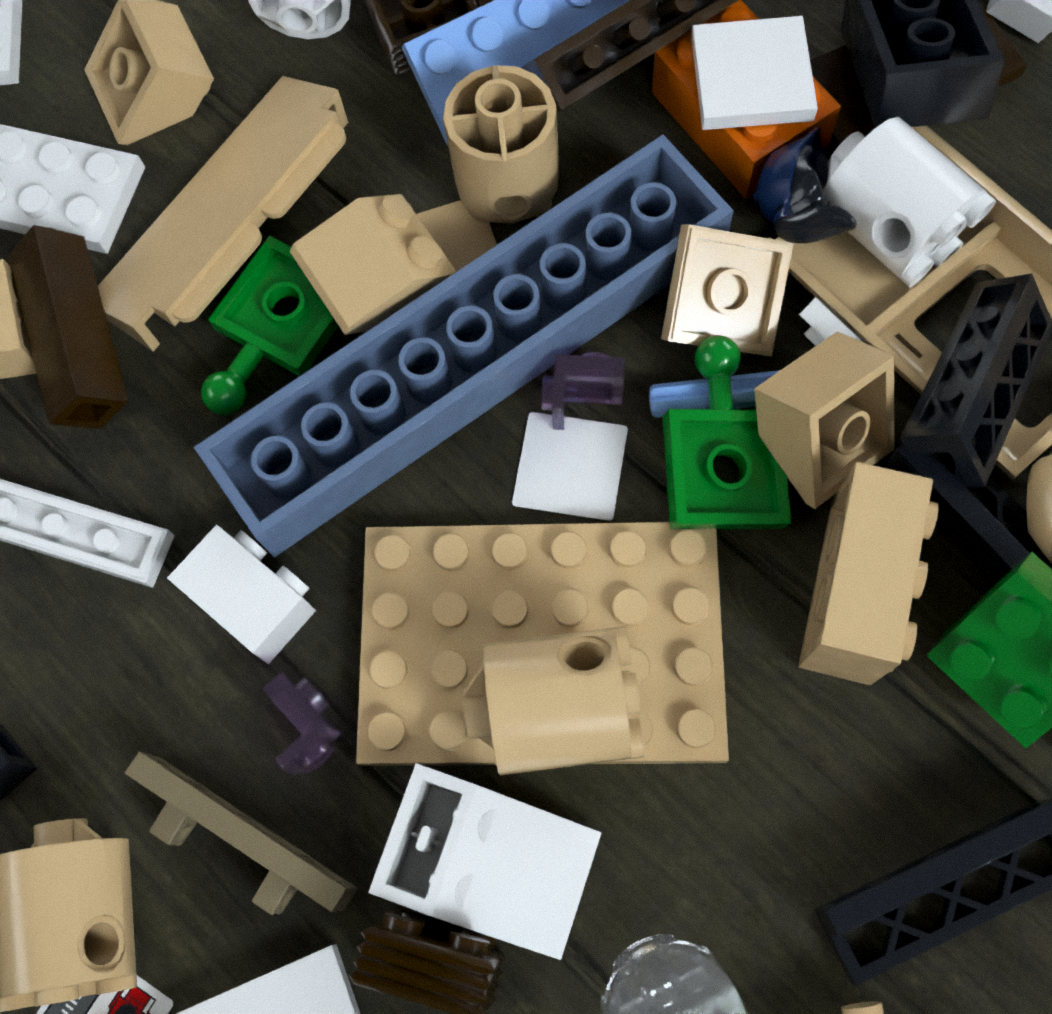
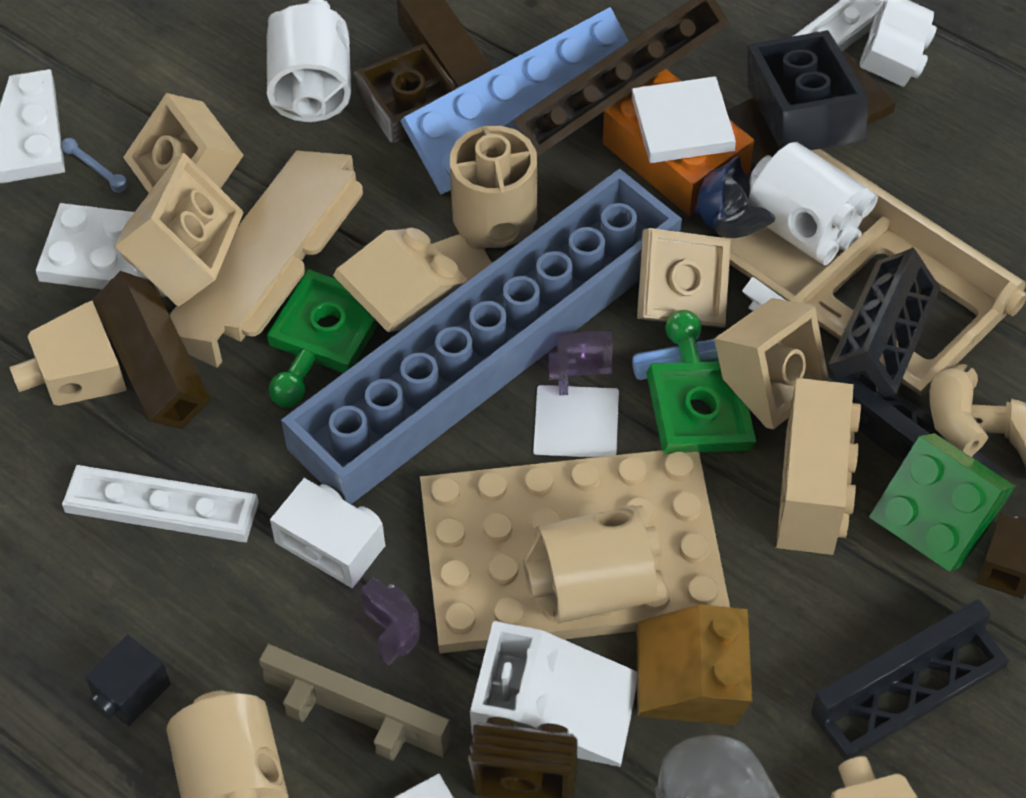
camera: 15 degrees left, 15 degrees down
none -> sand blue hinge [61,138,127,193]
none -> tan slope [114,152,244,307]
none -> pearl gold slope [636,604,752,726]

